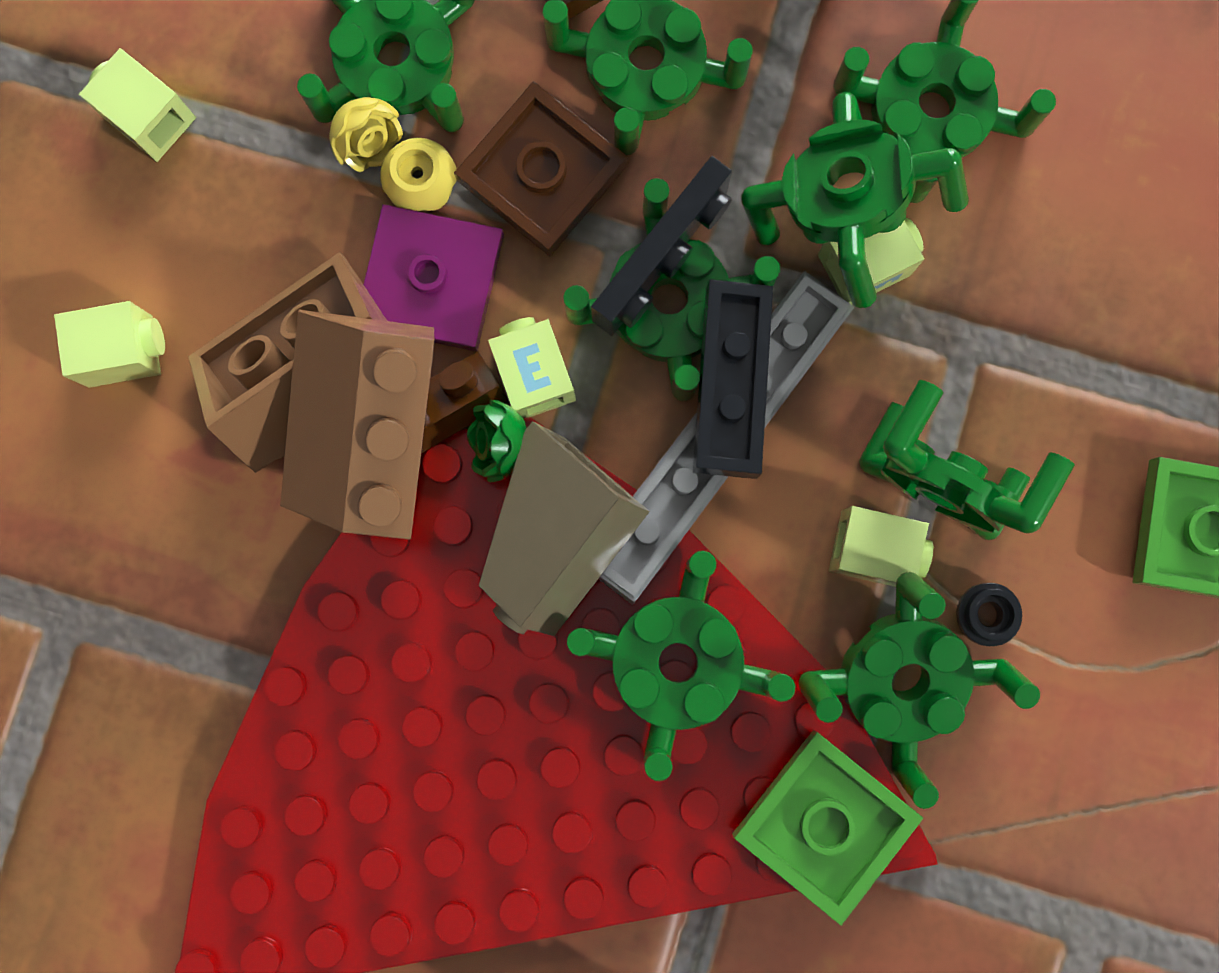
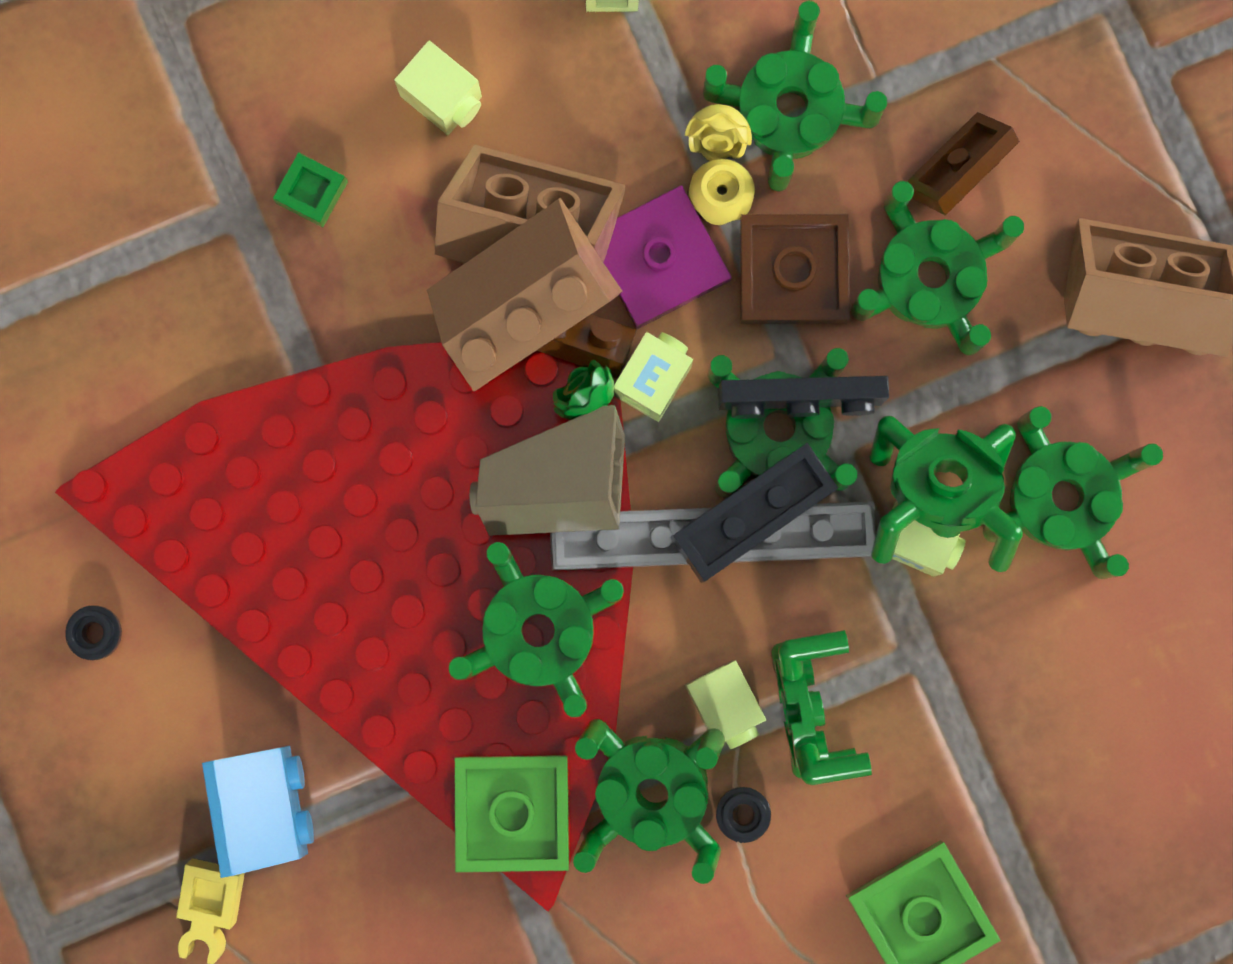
camera: 45 degrees right, 0 degrees up
none -> green plate [273,152,348,228]

